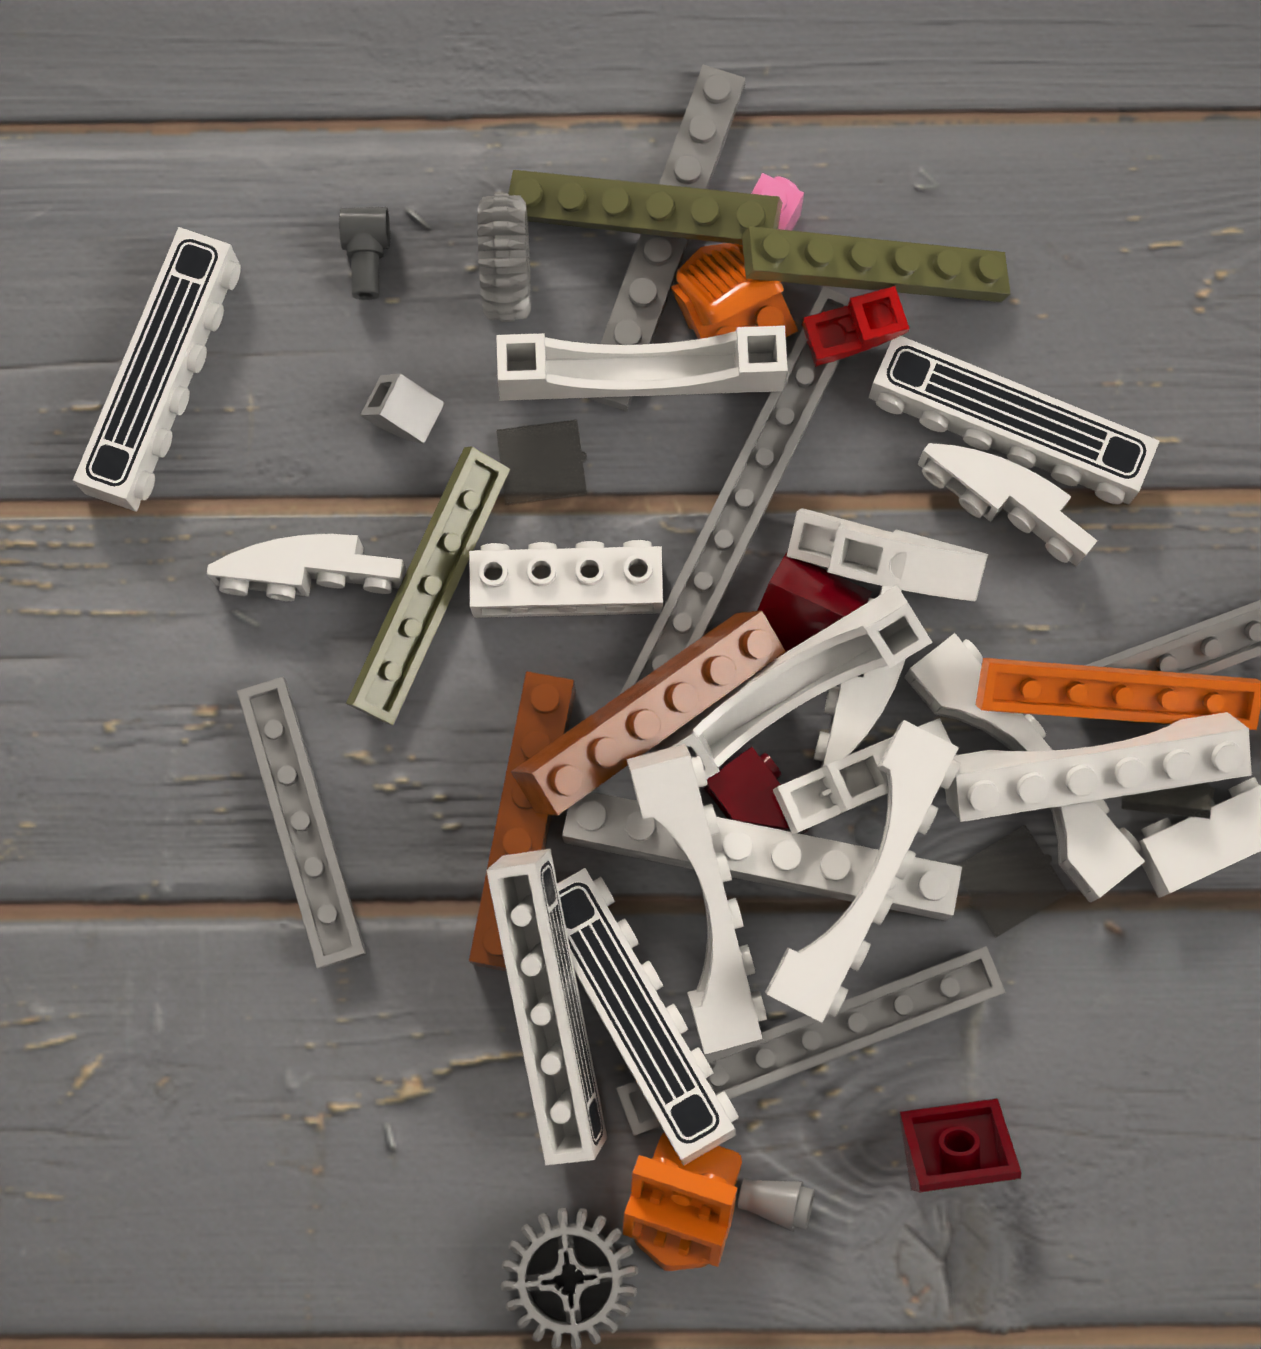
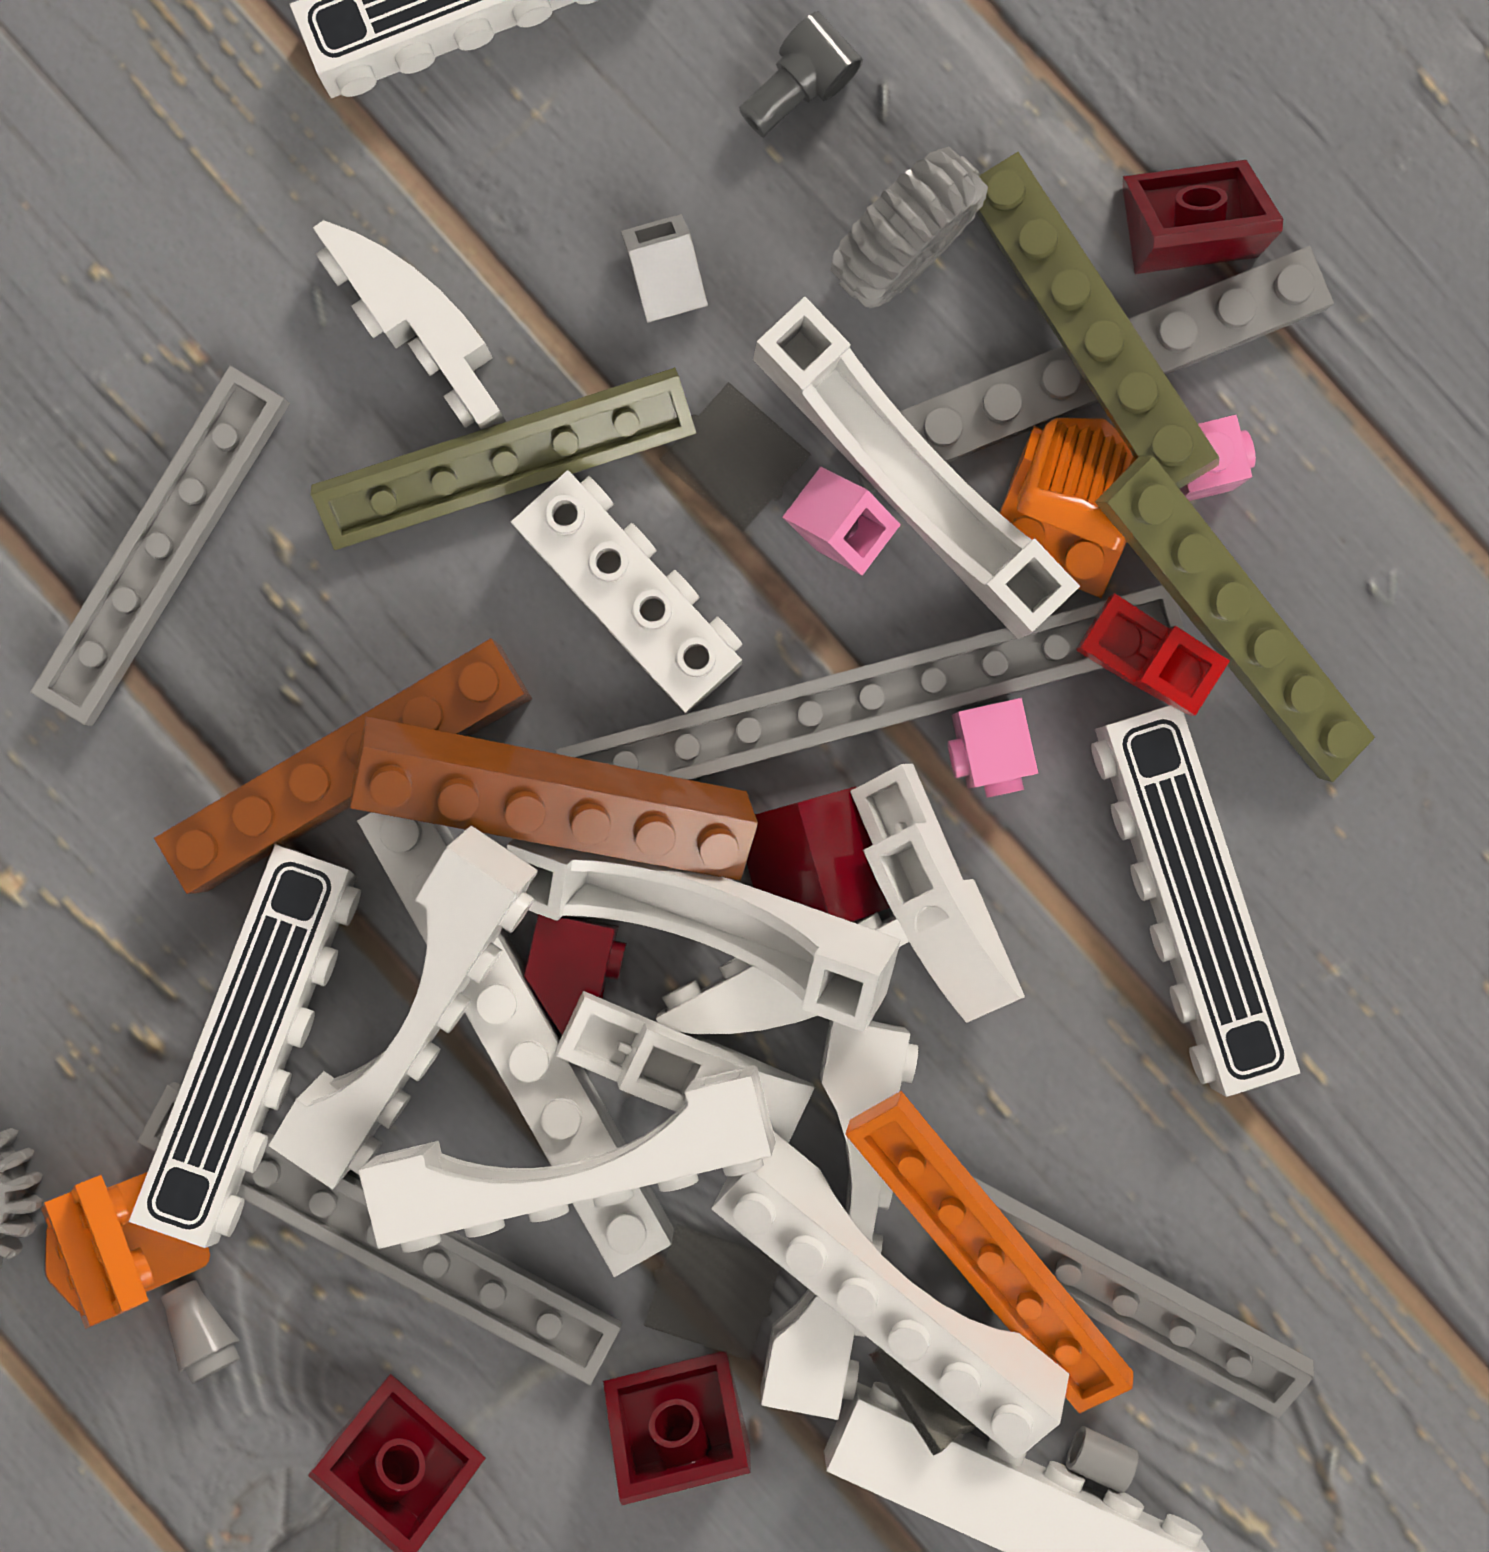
camera: 40 degrees right, 10 degrees up
white brick [486,849,607,1165] -> none
white slope [918,443,1098,567] -> none
none -> dark red slope [603,1350,751,1505]
none -> bright pink brick [782,467,901,575]
none -> bright pink brick [947,698,1038,798]
none -> dark red slope [1122,160,1284,274]

